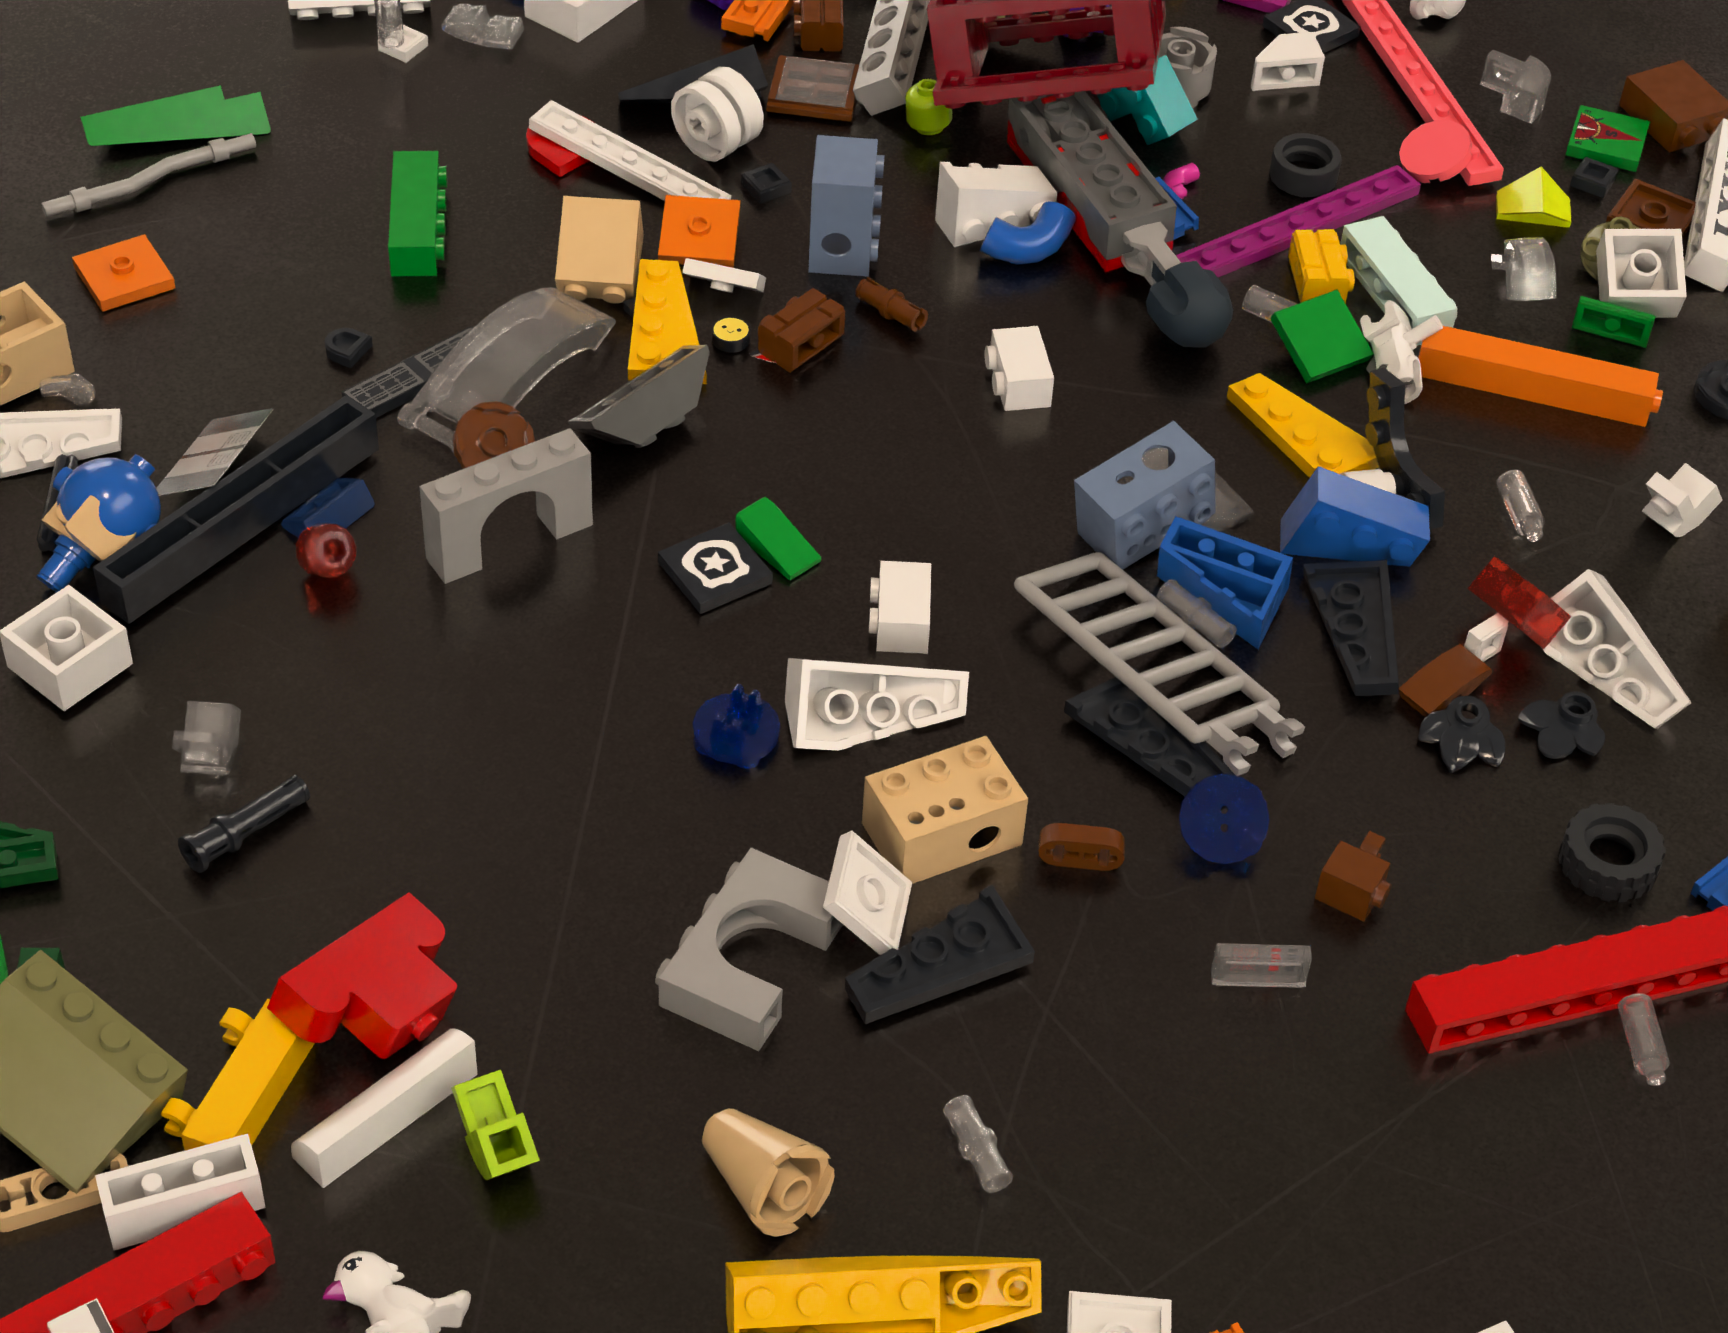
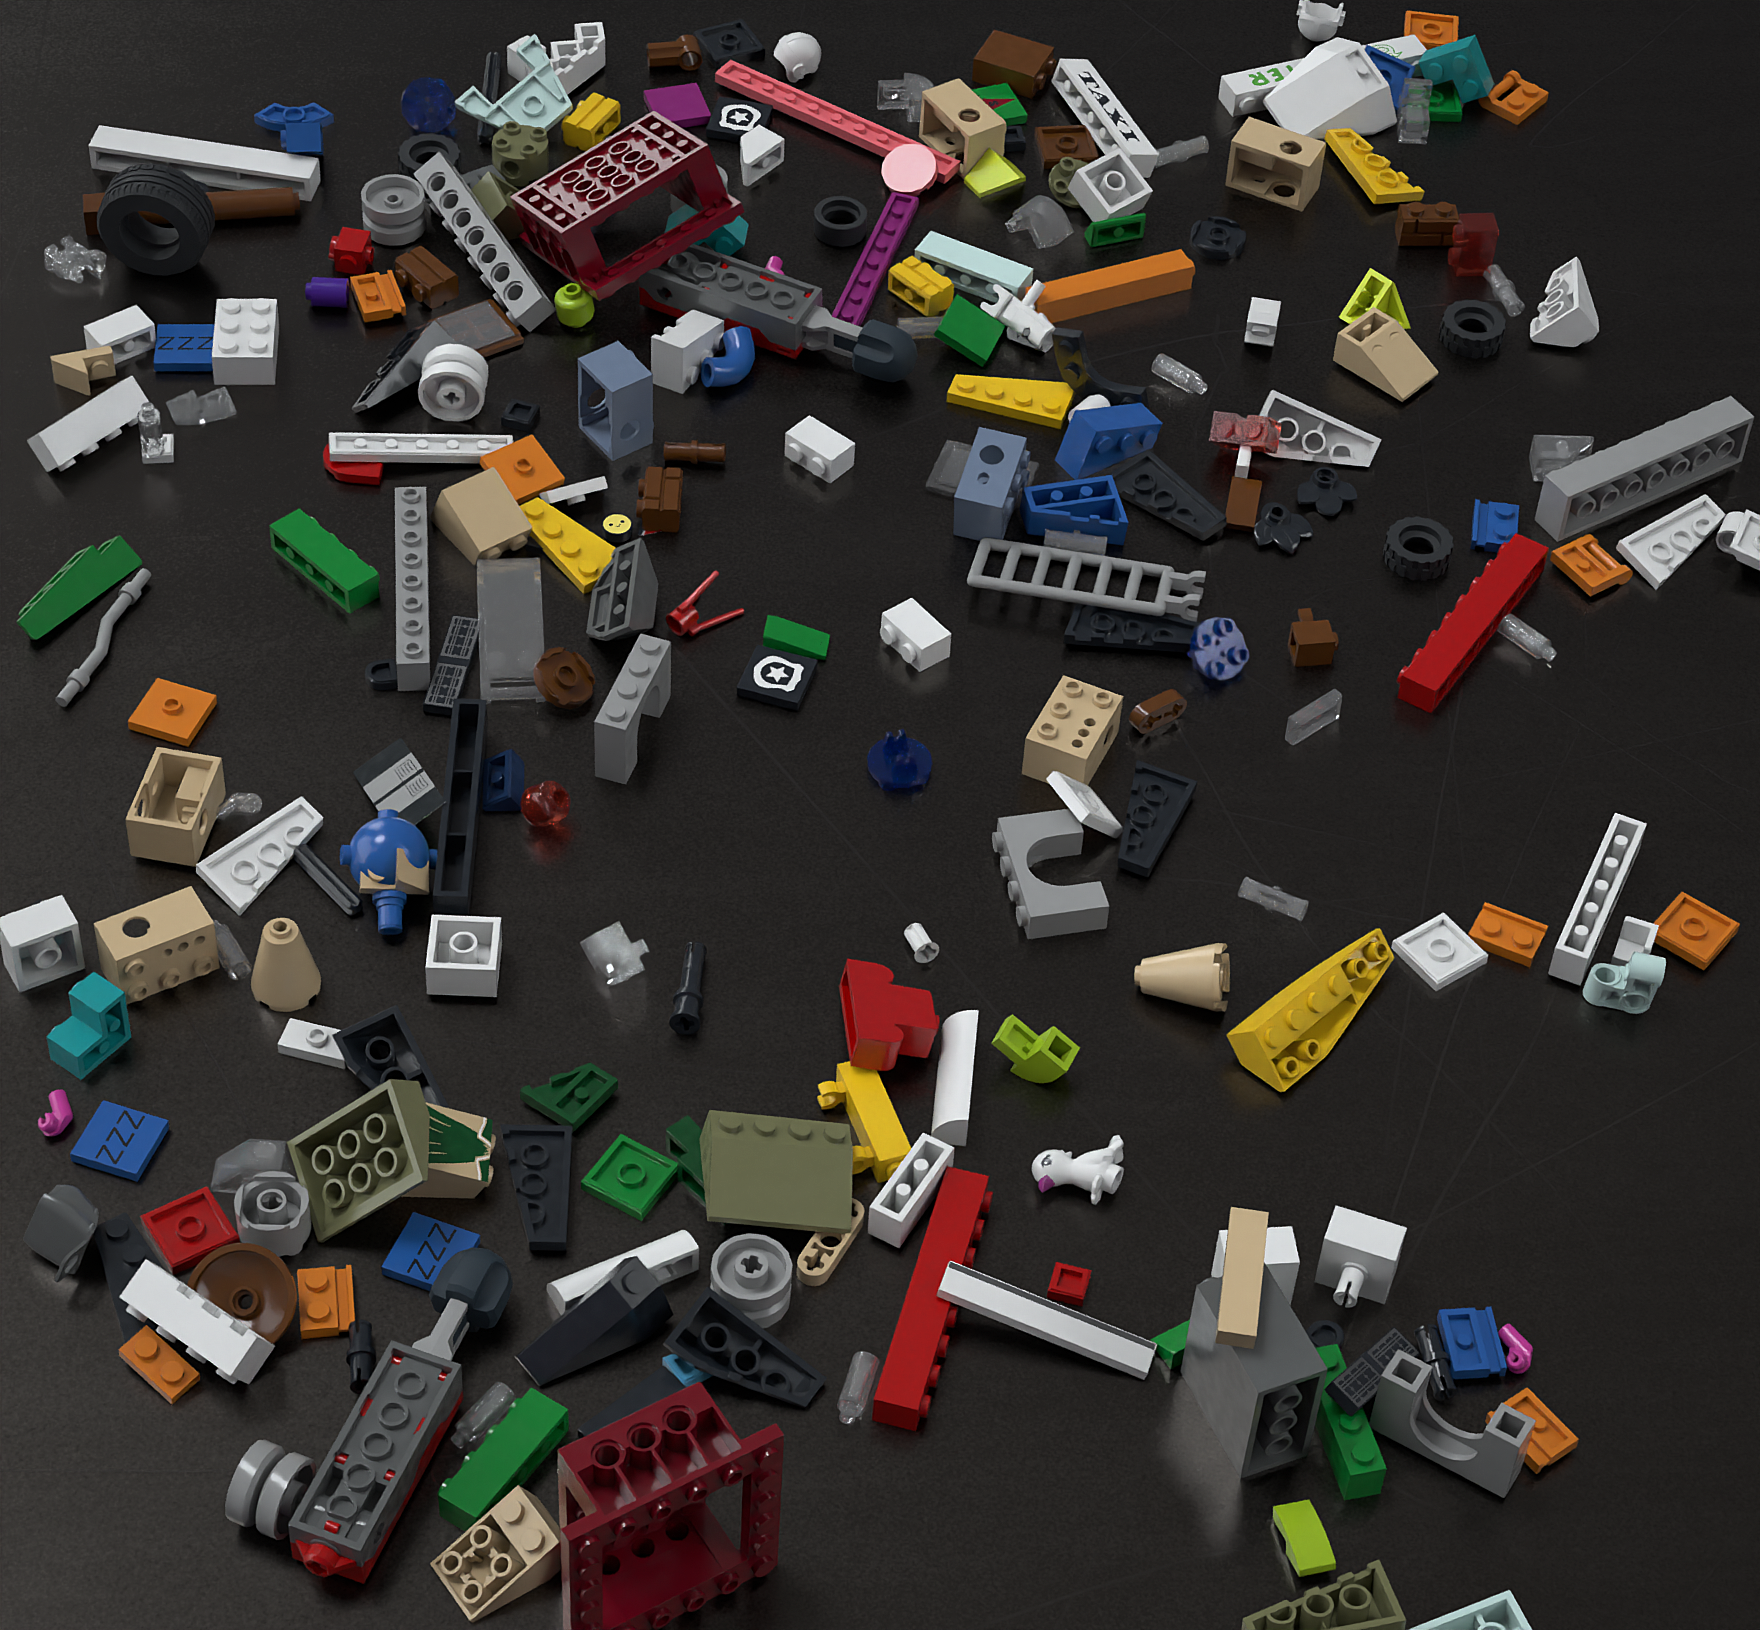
camera: 40 degrees left, 0 degrees up
white wedge [785,658,969,751] -> none
none -> light grey brick [395,487,431,691]
none -> red plant [666,571,744,636]
none -> white piece [904,923,939,963]
none -> tan piece [919,78,1007,179]

